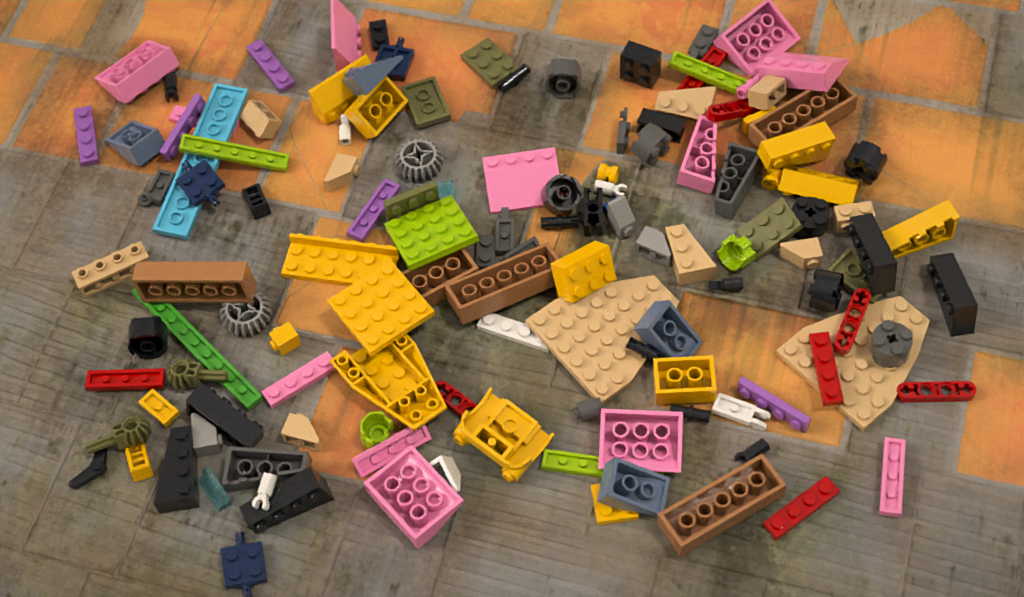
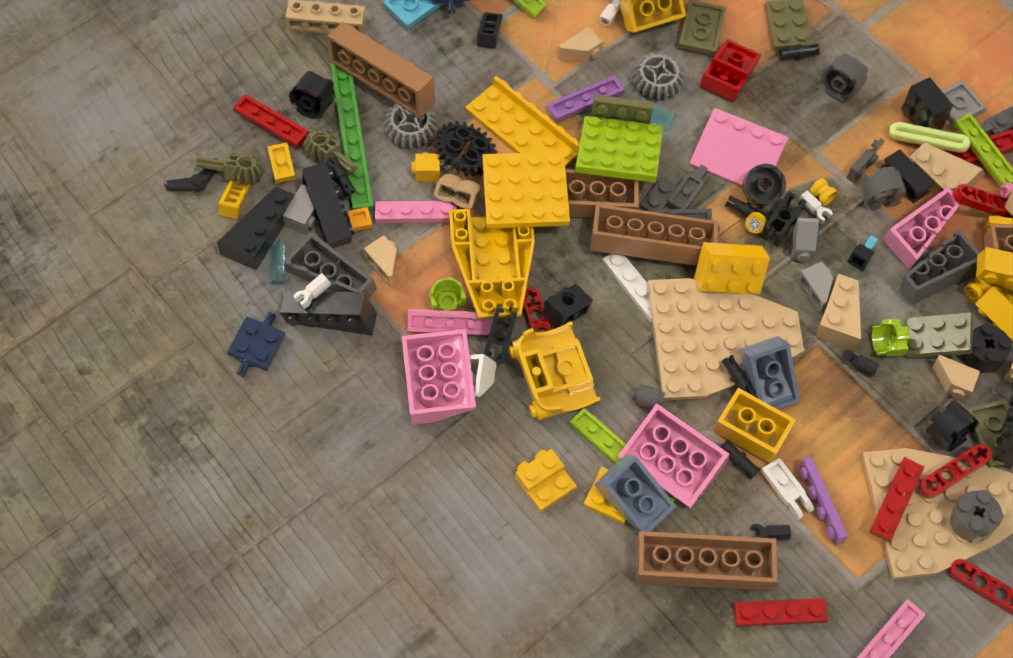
camera: 25 degrees right, 5 degrees up
none -> black pin [326,156,356,197]
none -> light orange plate [348,207,373,232]
none -> black gear [433,121,497,177]
none -> tan brick [434,174,482,208]
none -> black piece [483,303,518,364]
none -> yellow plate [515,449,577,513]
none -> black brick [542,283,593,328]
none -> red slope [700,39,762,102]
none -> yellow tile [745,212,767,234]
none -> black piece [848,235,878,272]
none -> yellowish green piece [889,122,970,153]
none -> light grey tile [942,81,987,128]

